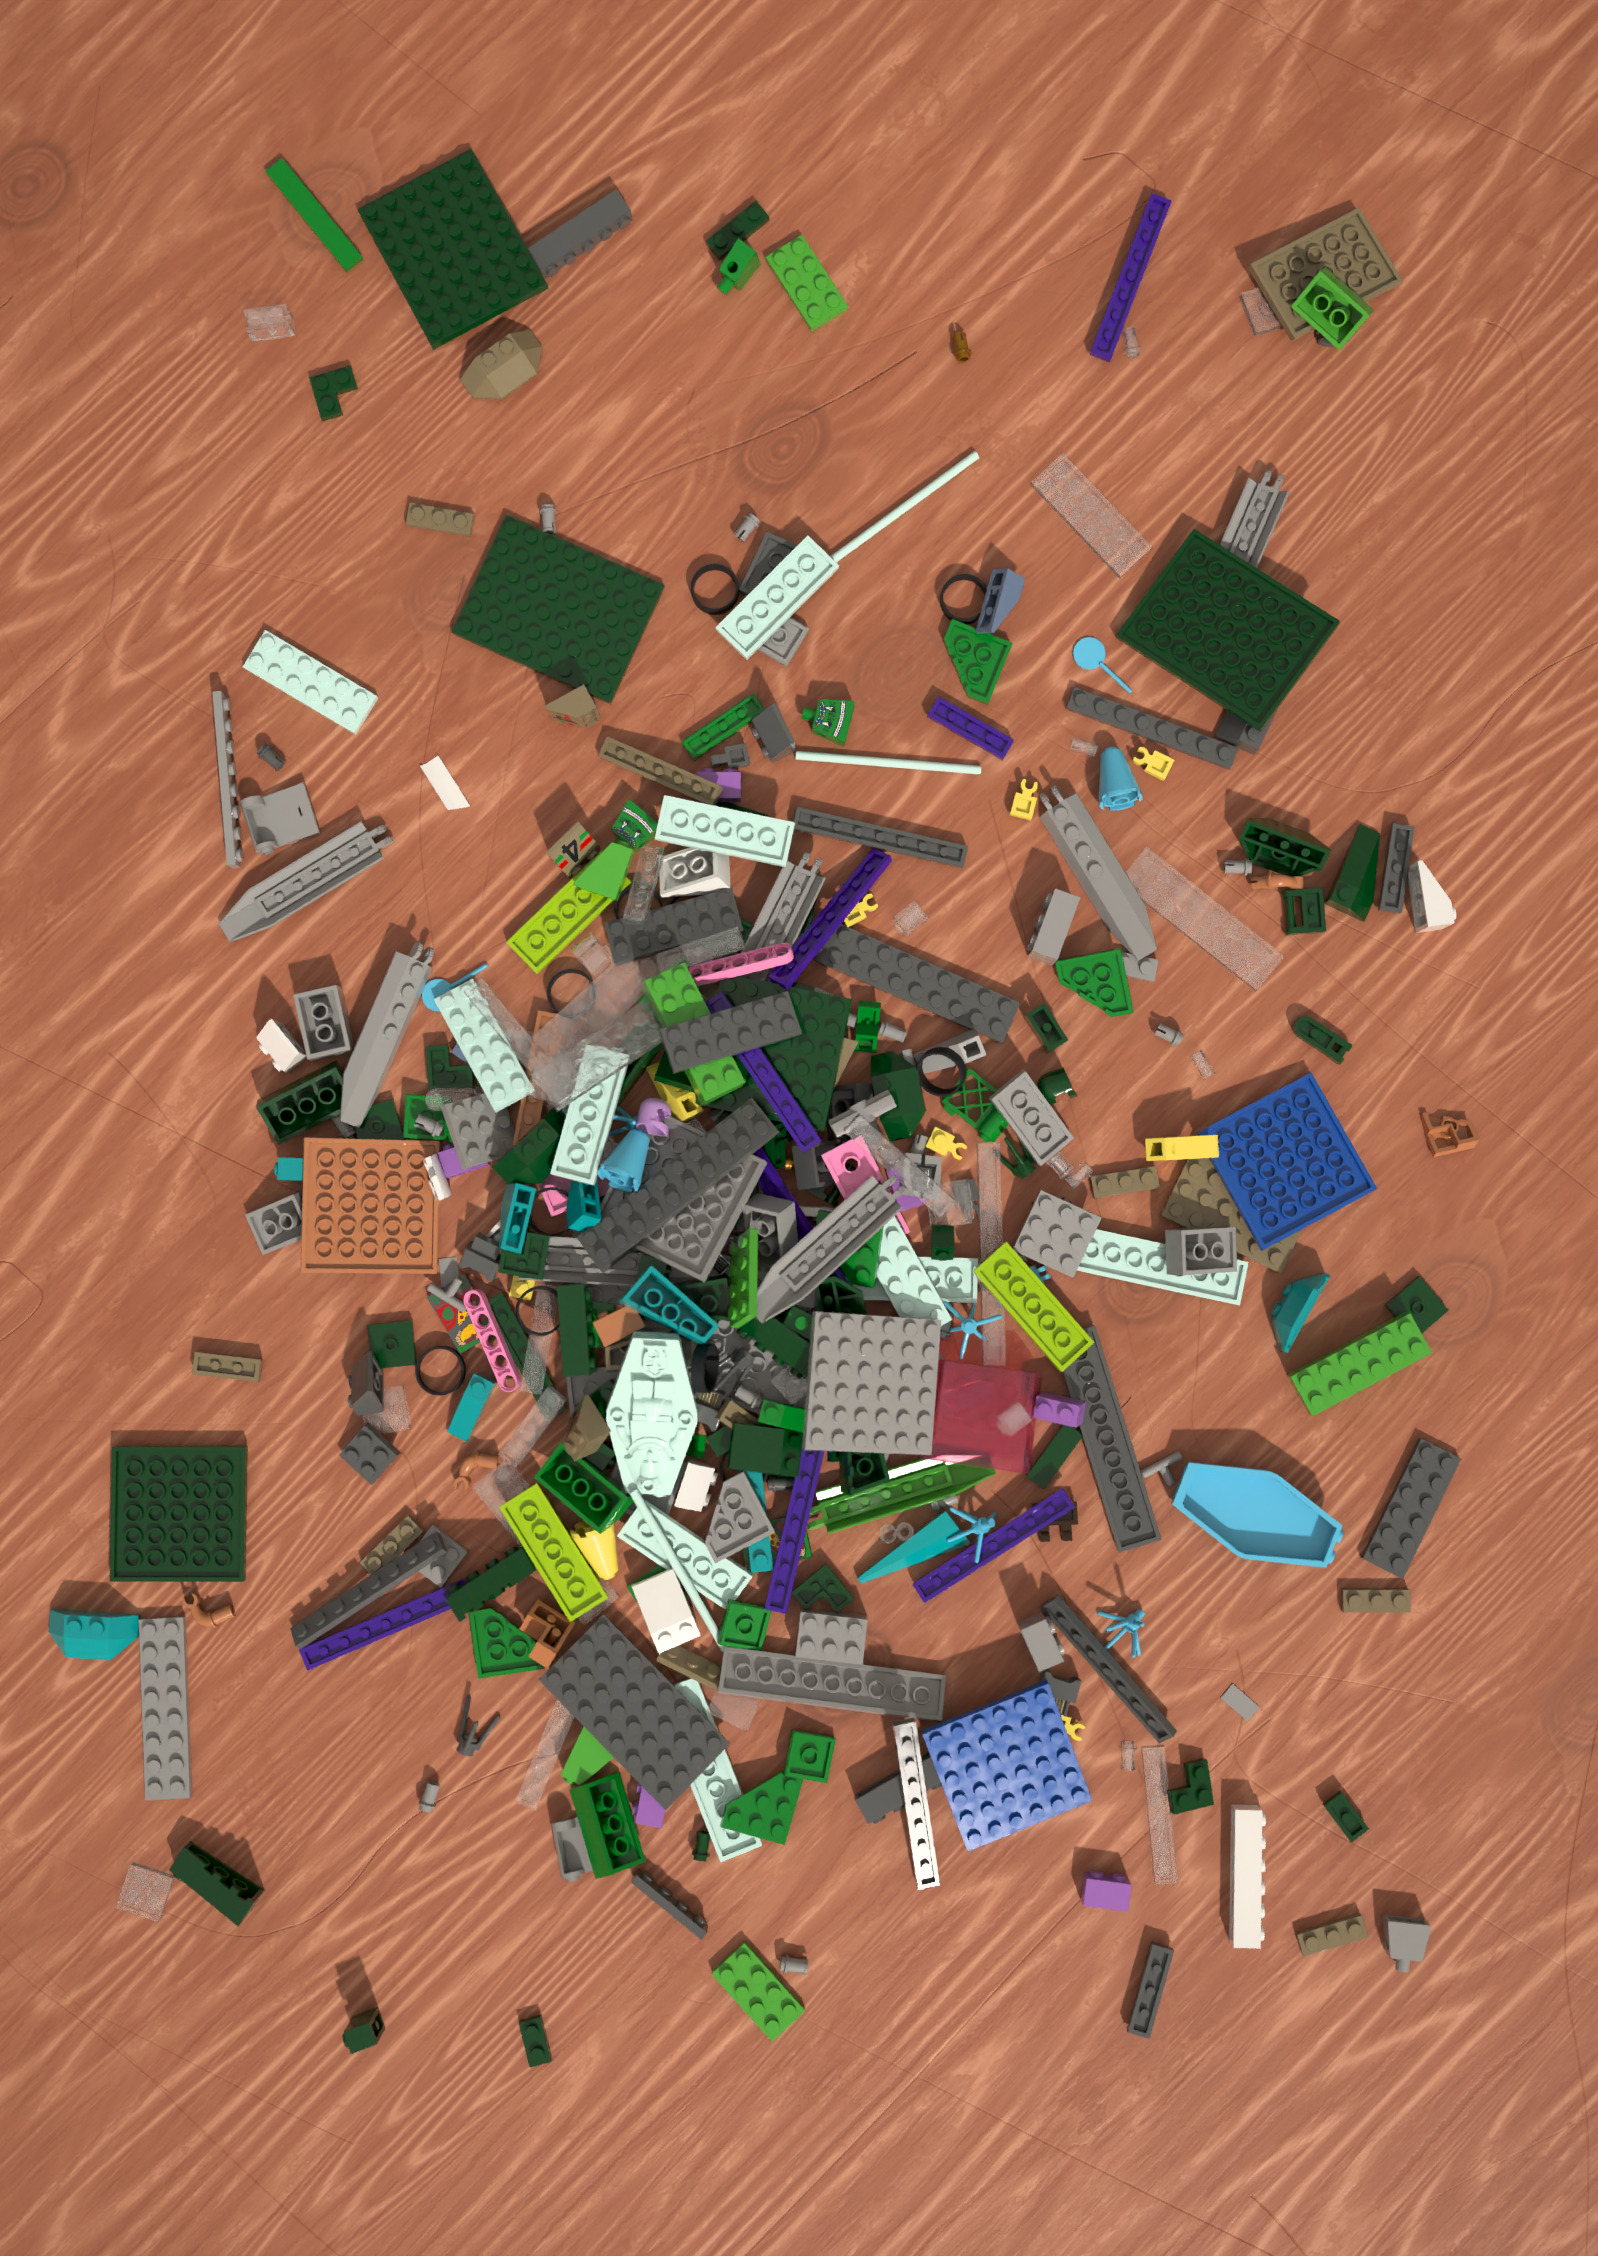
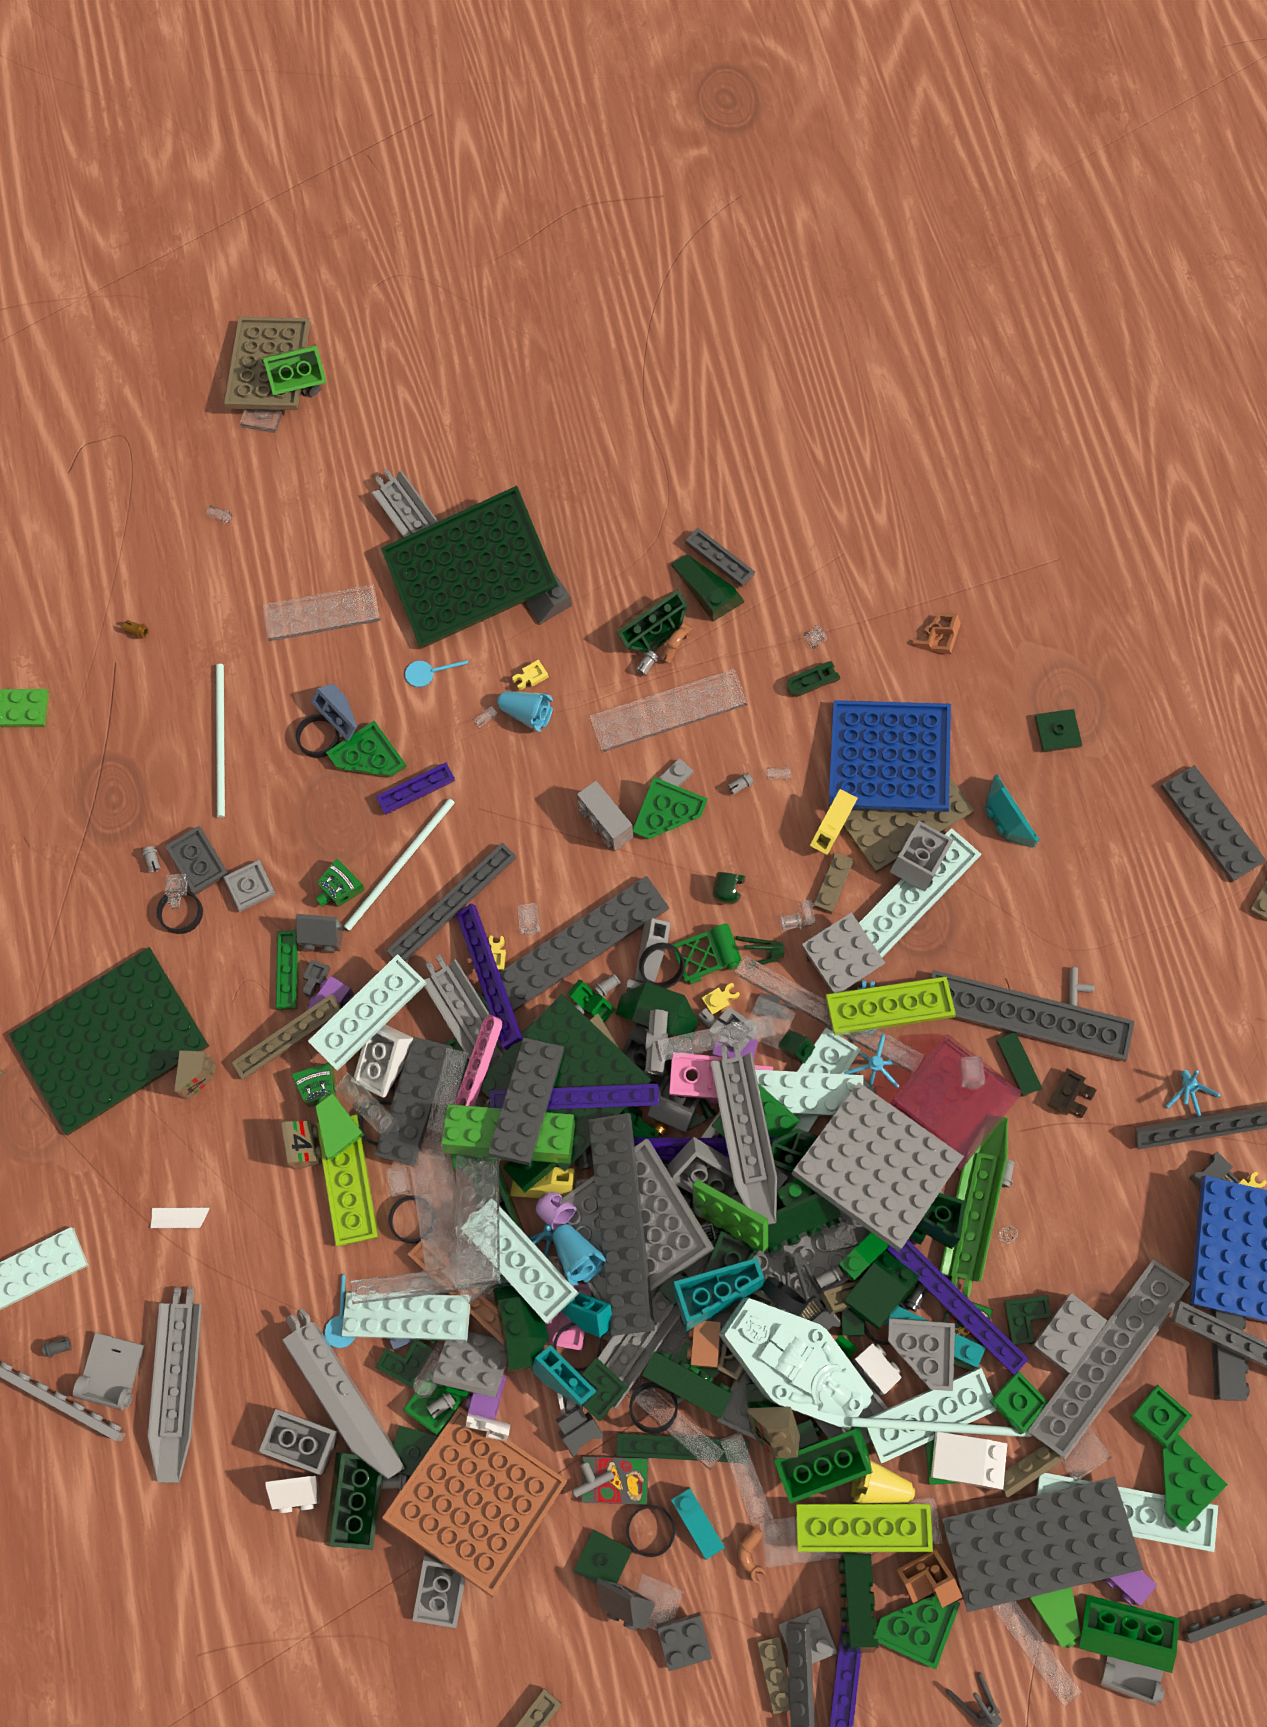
camera: 55 degrees left, 15 degrees down
teal brick [274,1157,303,1182] -> none
light grey sticker [438,1257,459,1287] -> none
bright pink beam [464,1289,521,1392] -> none
light yellow plate [509,1275,536,1301] -> none
light grey pin [539,504,557,534] -> none
clear pin [570,933,599,960] -> none
dark green pin [692,1830,710,1862] -> none
light aqua plate [715,536,839,660] -> none
teal wedge [857,1509,971,1584] -> none
clear pin [896,1522,914,1541] -> none
dark purple plate [912,1488,1075,1603] -> none
medium azure plant [947,1507,997,1563] -> none
light grey plate [989,1070,1074,1166] -> none
light yellow plate [1010,779,1038,821] -> none
light grey brick [1017,1612,1065,1672] -> none
dark green brick [1023,1003,1068,1054] -> none
medium lavender brick [1033,1391,1086,1428] -> none
light grey hinge [1040,785,1157,961] -> none
dark grey plate [1066,687,1238,770] -> none
dark purple plate [1090,193,1172,362] -> none
medium azure container [1171,1461,1344,1568] -> none
dark green plate [1282,888,1326,935] -> none
bright green brick [1287,1312,1432,1416] -> none
white slope [1407,860,1456,933] -> none
none -> clear plate [165,874,188,909]
none -> clear wheel [803,625,827,649]

